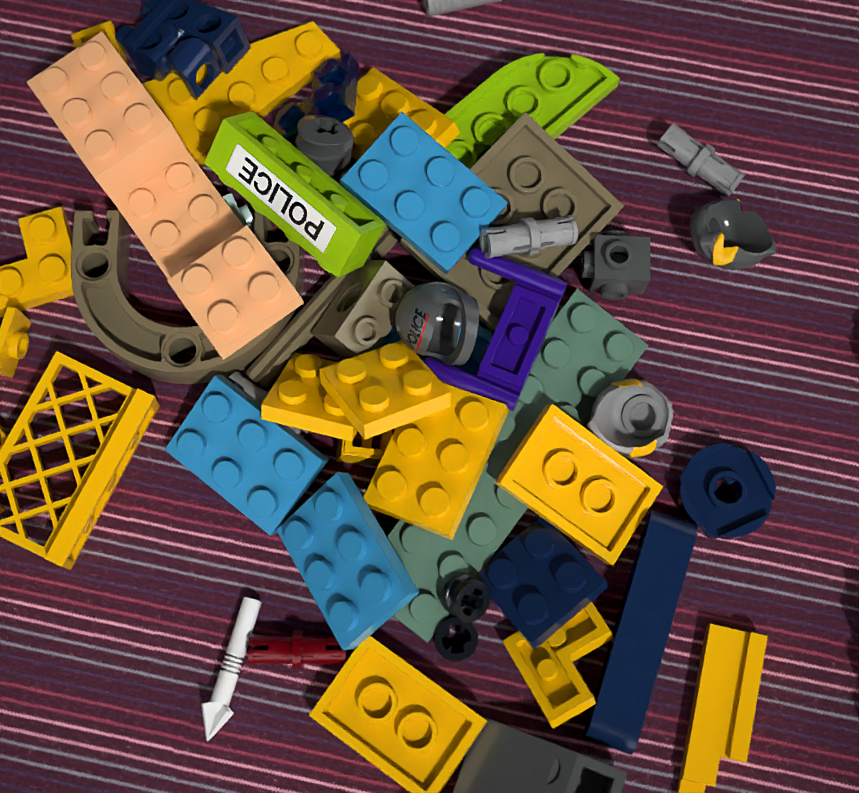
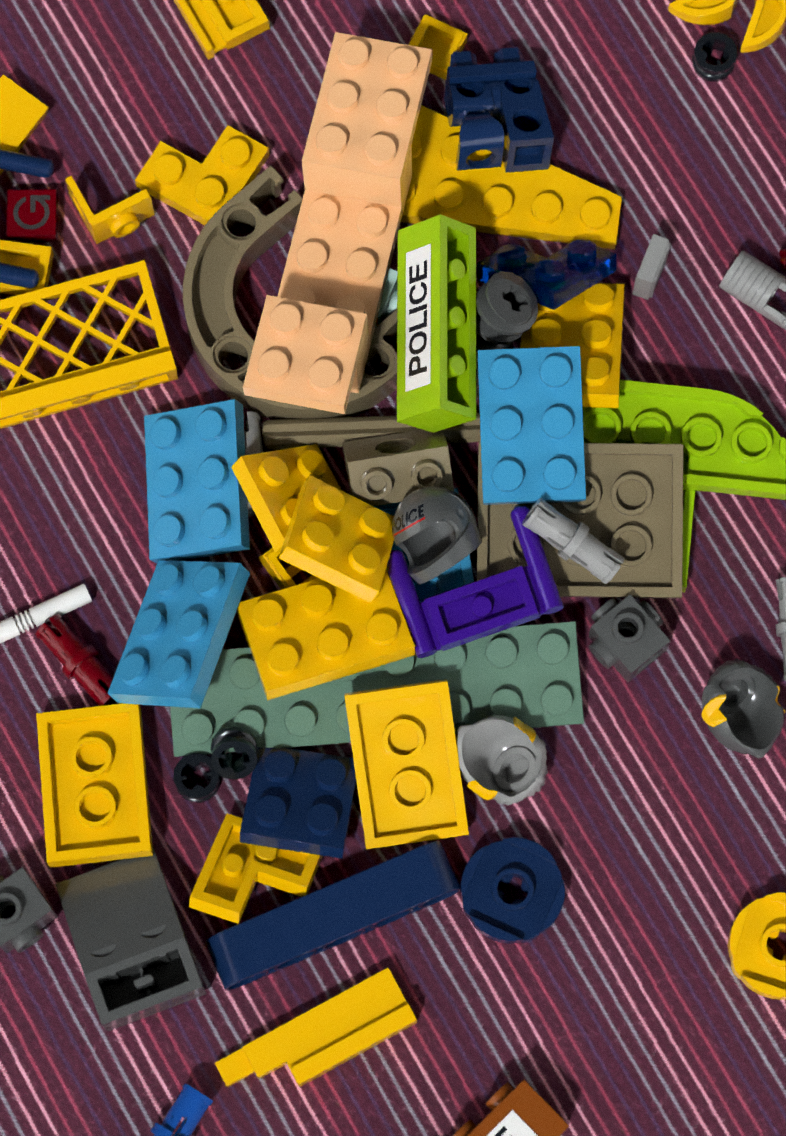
camera: 45 degrees right, 0 degrees up
none -> light grey tile [632,234,671,300]

